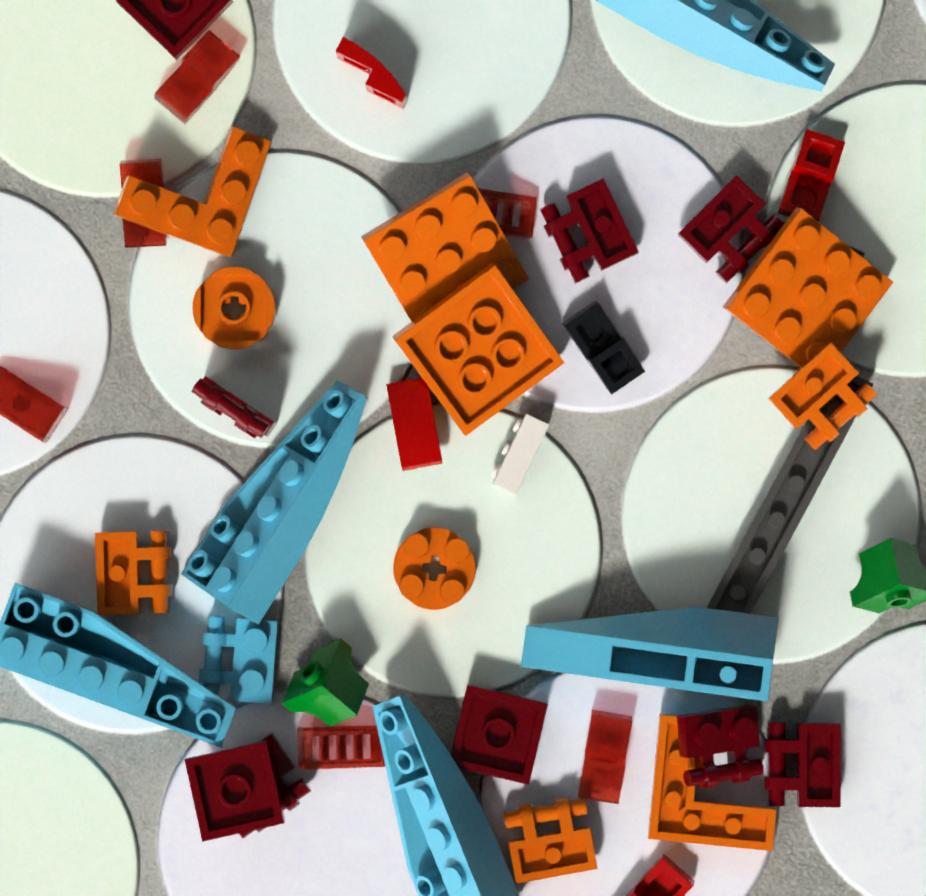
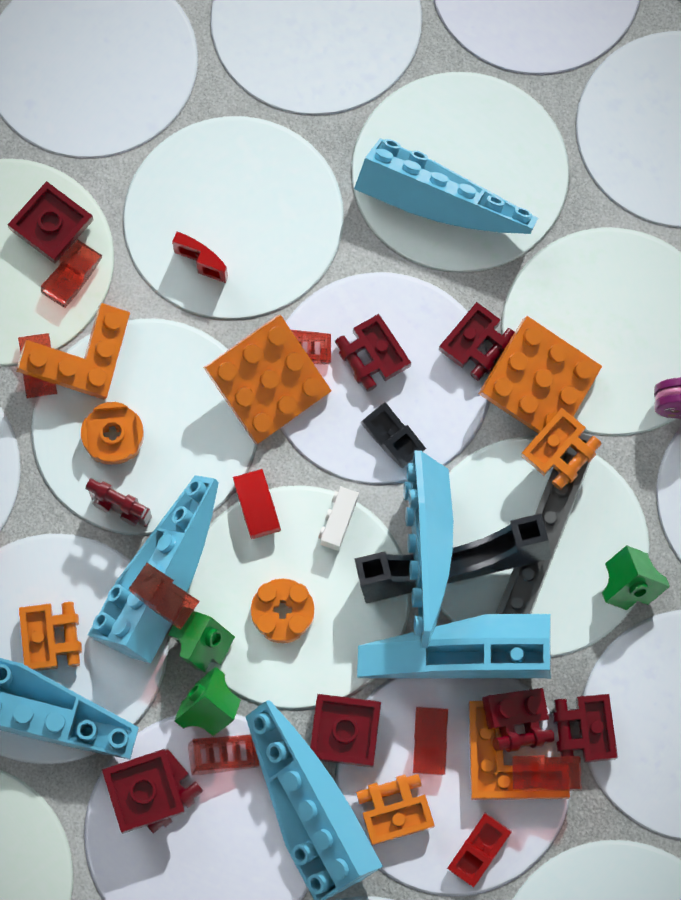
camera: 10 degrees left, 15 degrees down
medium azure plate [199,616,279,704] -> none
orange plate [392,263,564,436] -> none
red slope [777,129,845,222] -> none
none -> clear red slope [128,563,200,630]
none -> green brick [168,607,235,672]
none -> black arch [354,513,552,604]
none -> medium azure wedge [403,451,454,648]
none -> clear red slope [512,755,582,791]

